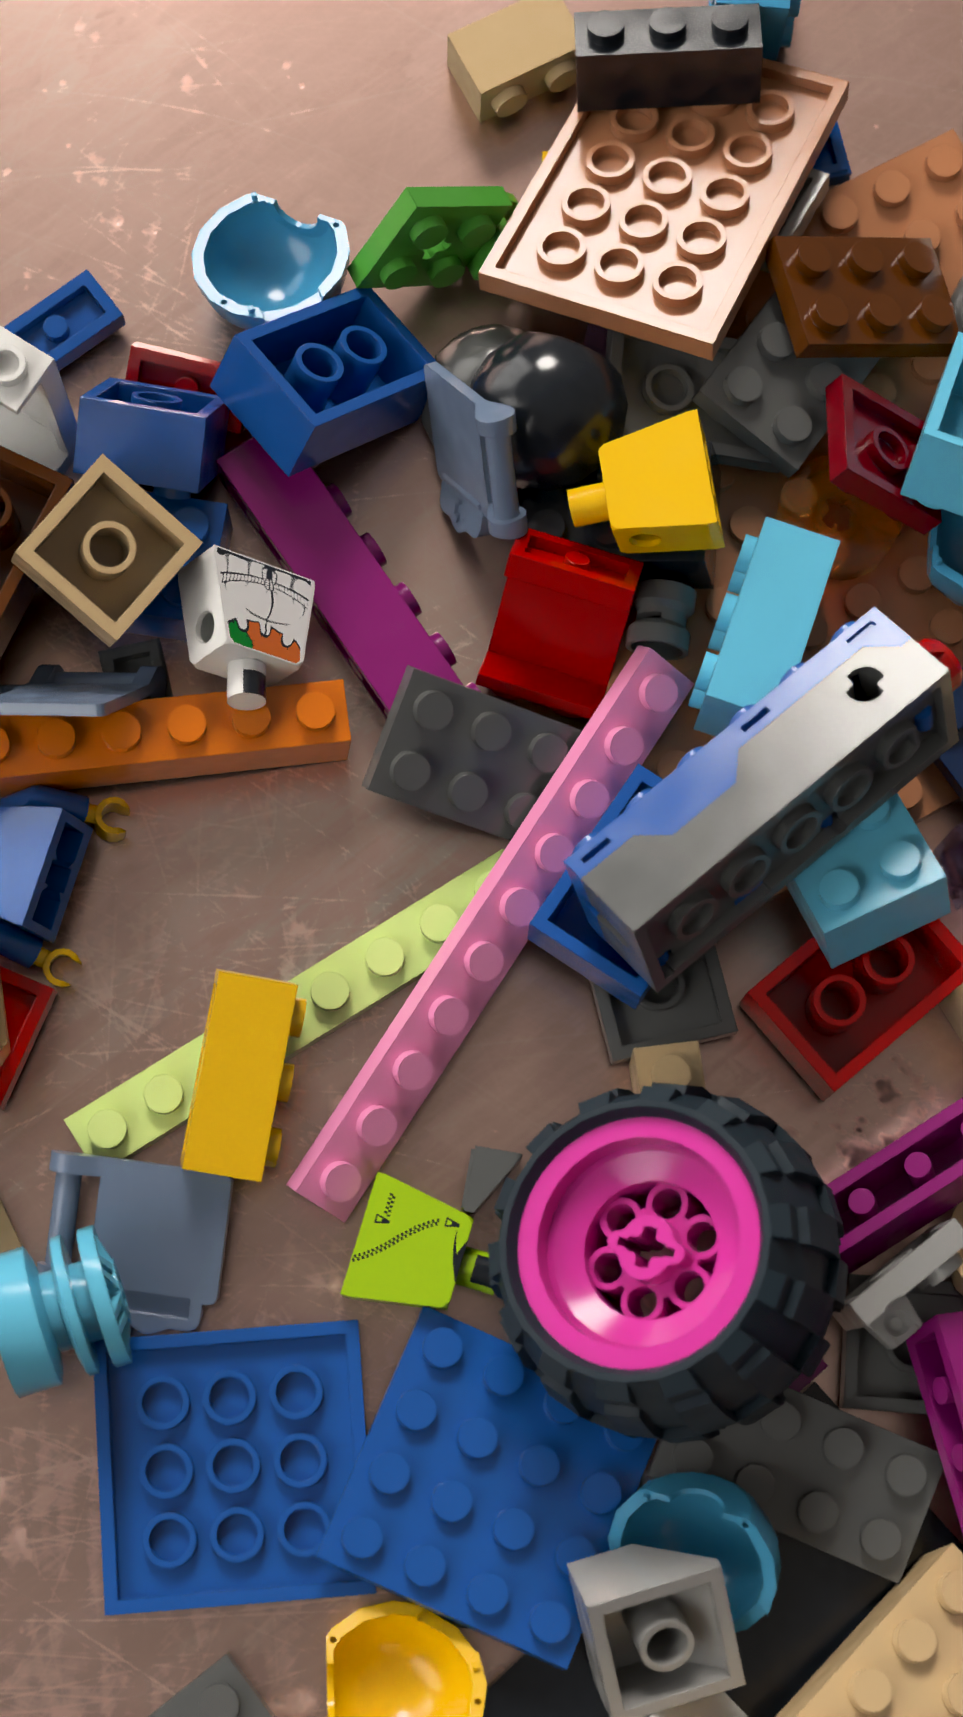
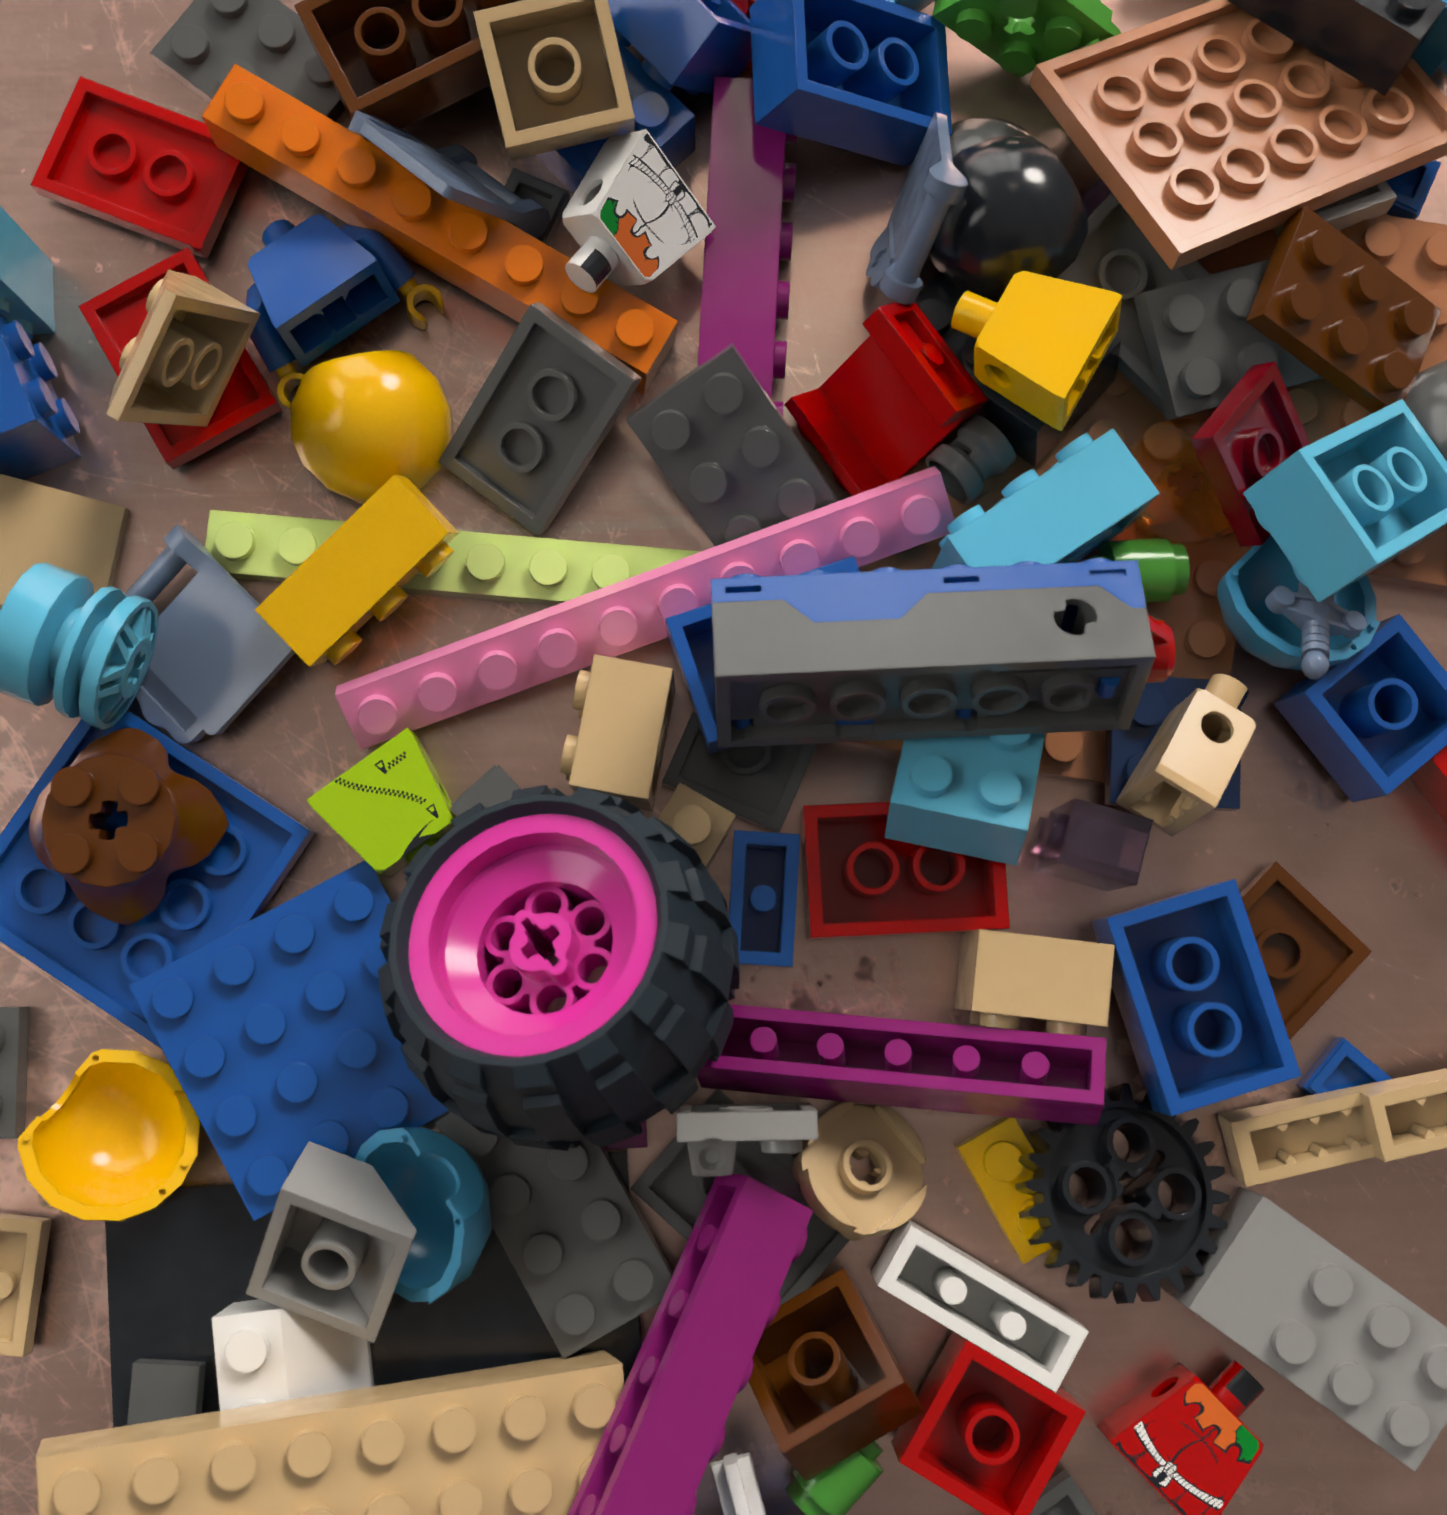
camera: 40 degrees right, 5 degrees up
none -> reddish brown brick [29,727,230,926]
none -> yellow cylinder [290,350,452,503]
none -> dark grey plate [438,302,642,536]
none -> tan brick [560,654,676,812]
none -> blue brick [729,830,800,968]
none -> bright green brick [1090,538,1190,603]

